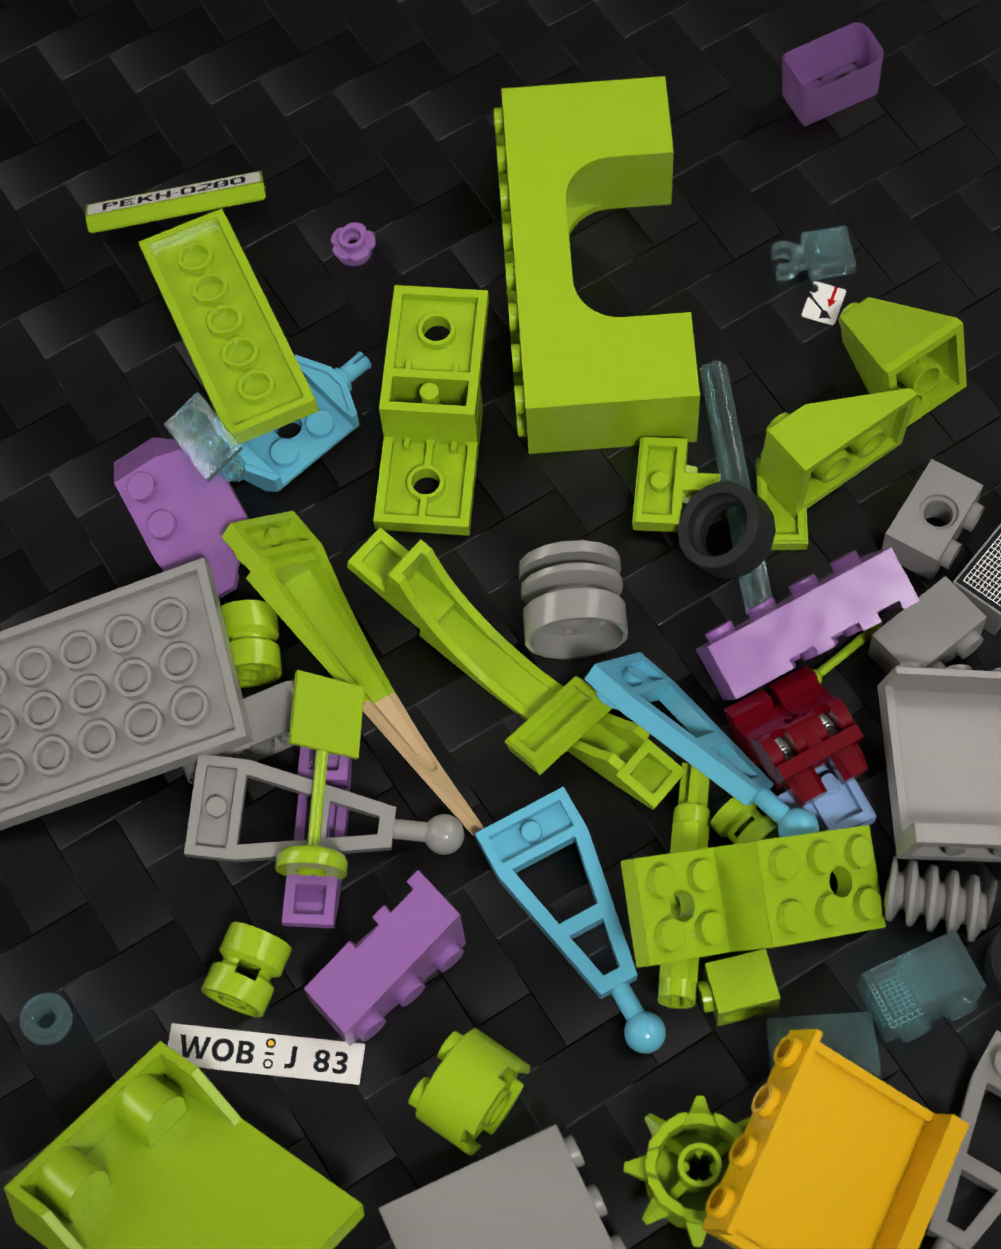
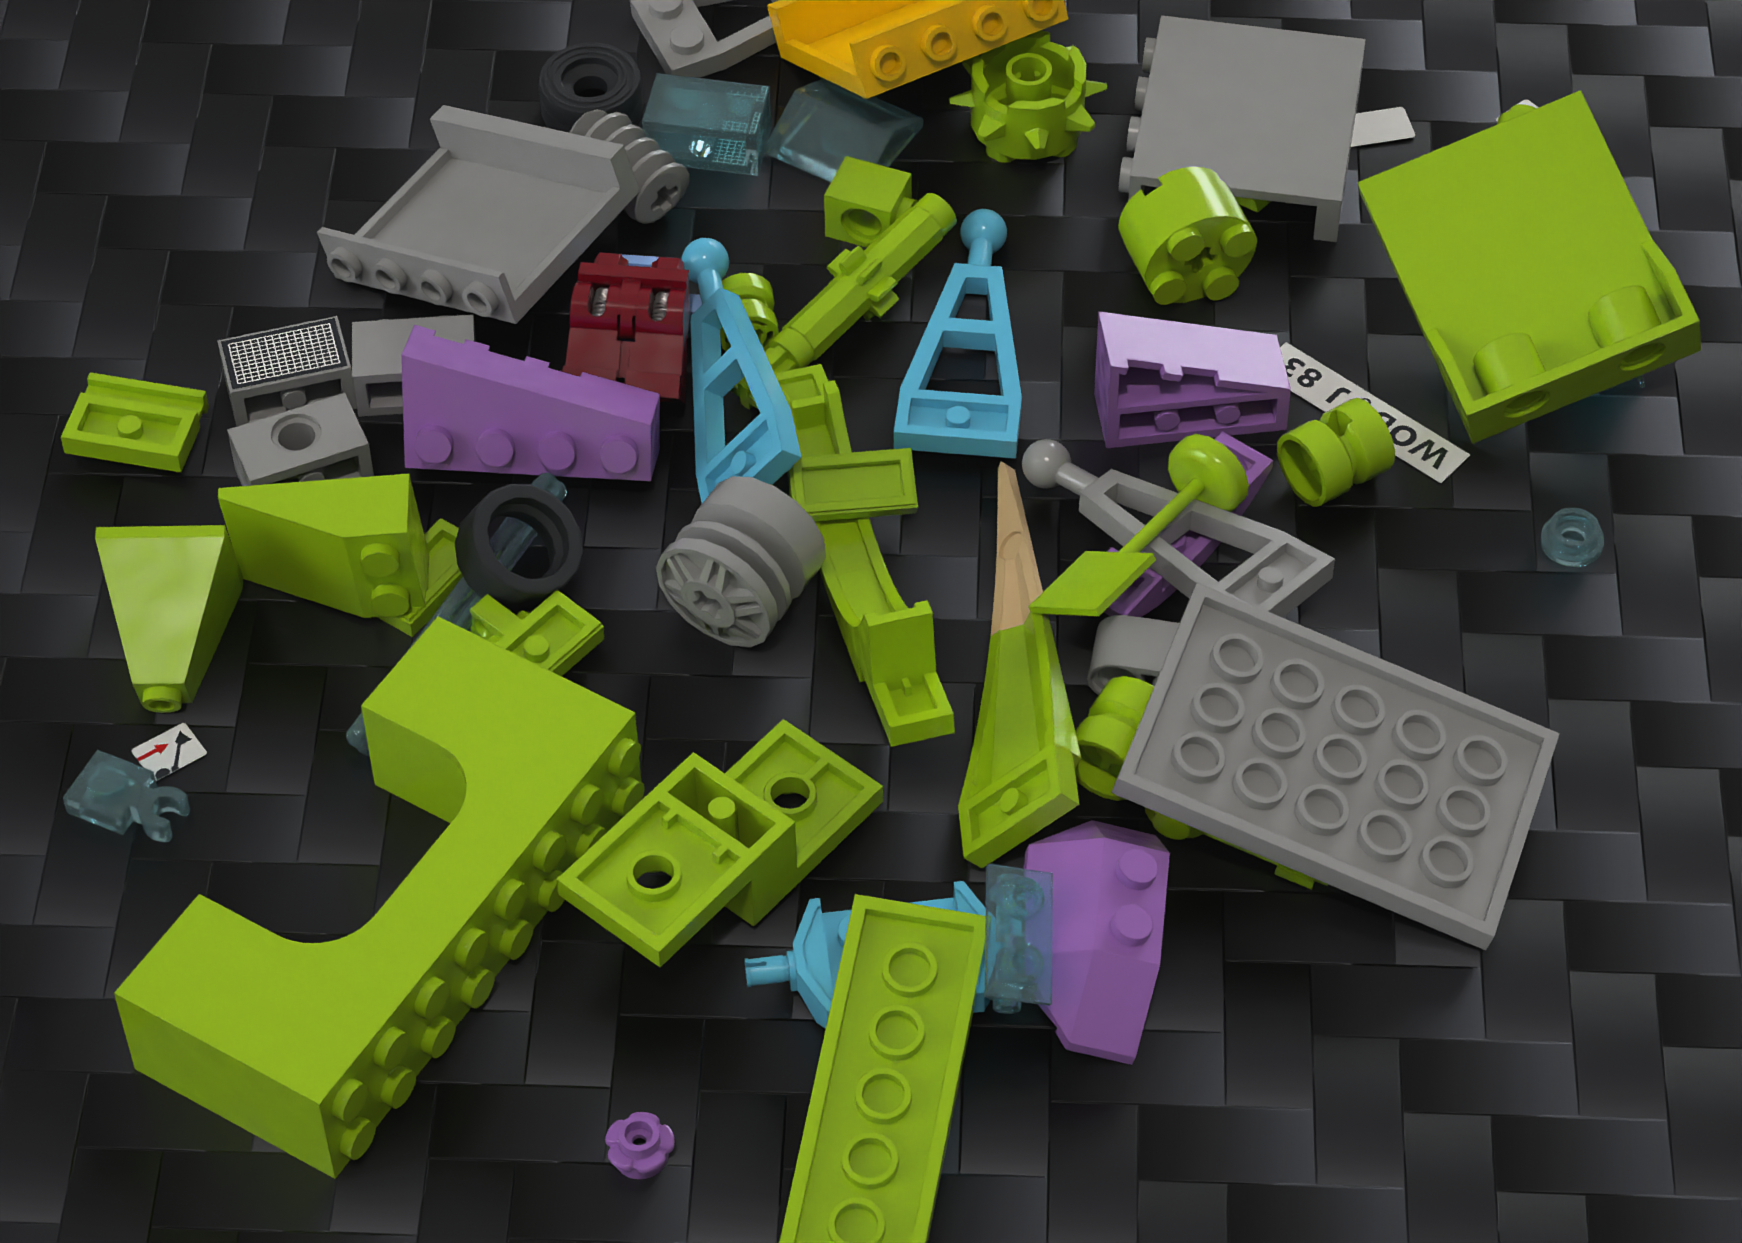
camera: 150 degrees left, 15 degrees down
lime bracket [621,825,886,968] -> none

